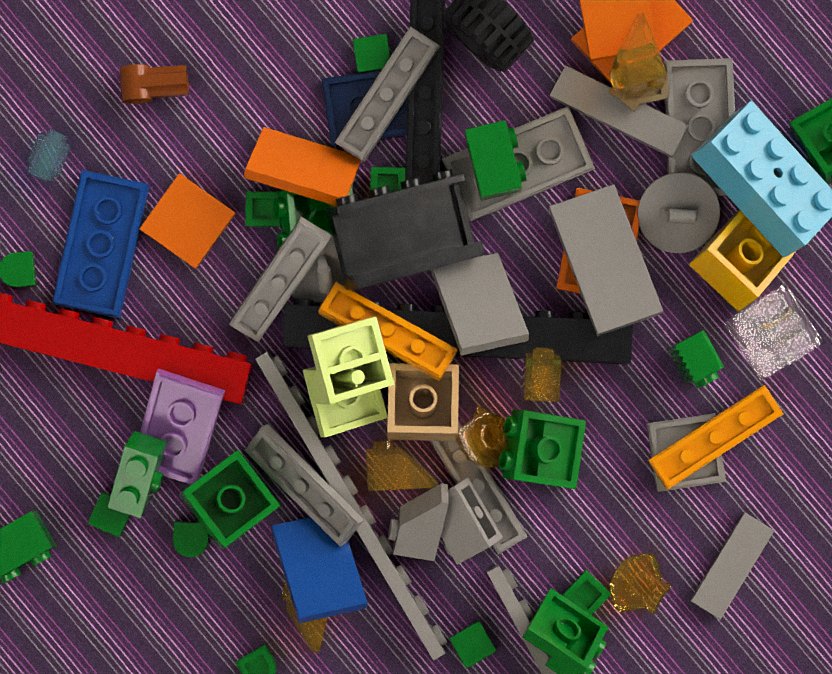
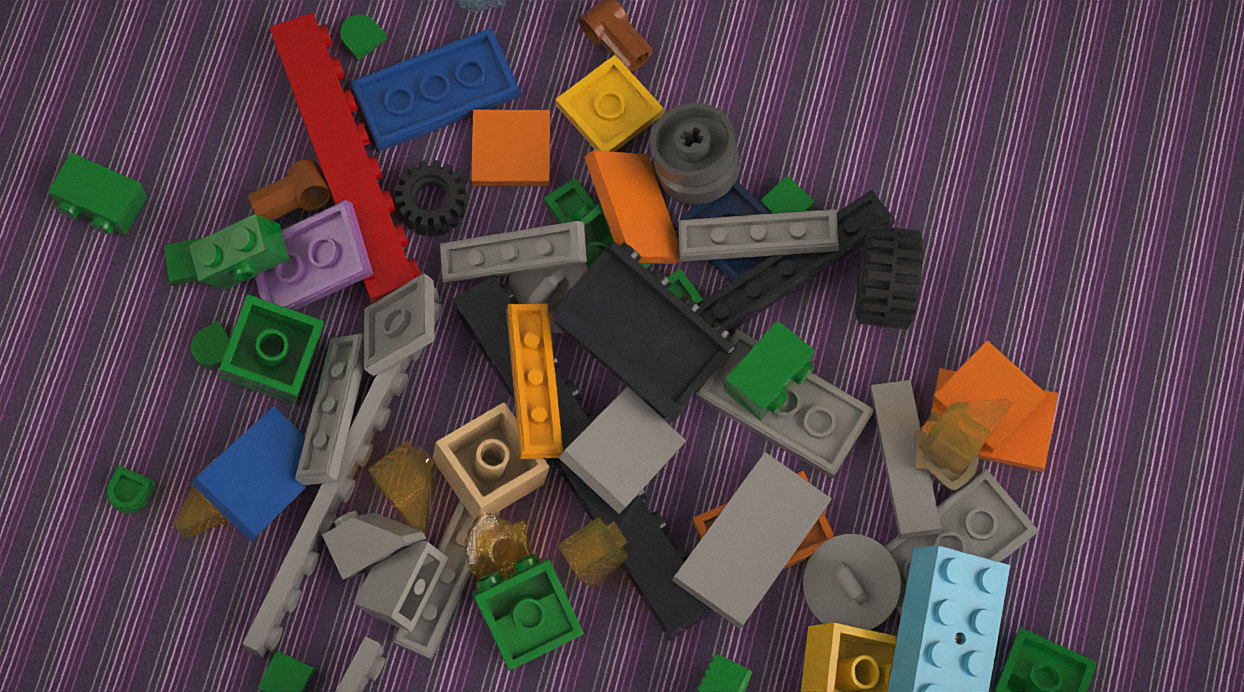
camera: 55 degrees right, 15 degrees down
yellowish green bracket [302,316,394,438] -> none
none -> dark orange piece [248,159,331,221]
none -> light grey tile [364,273,435,376]
none -> black tyre [395,160,467,237]
none -> yellow plate [555,55,664,152]
none -> dark grey wheel [649,102,741,205]

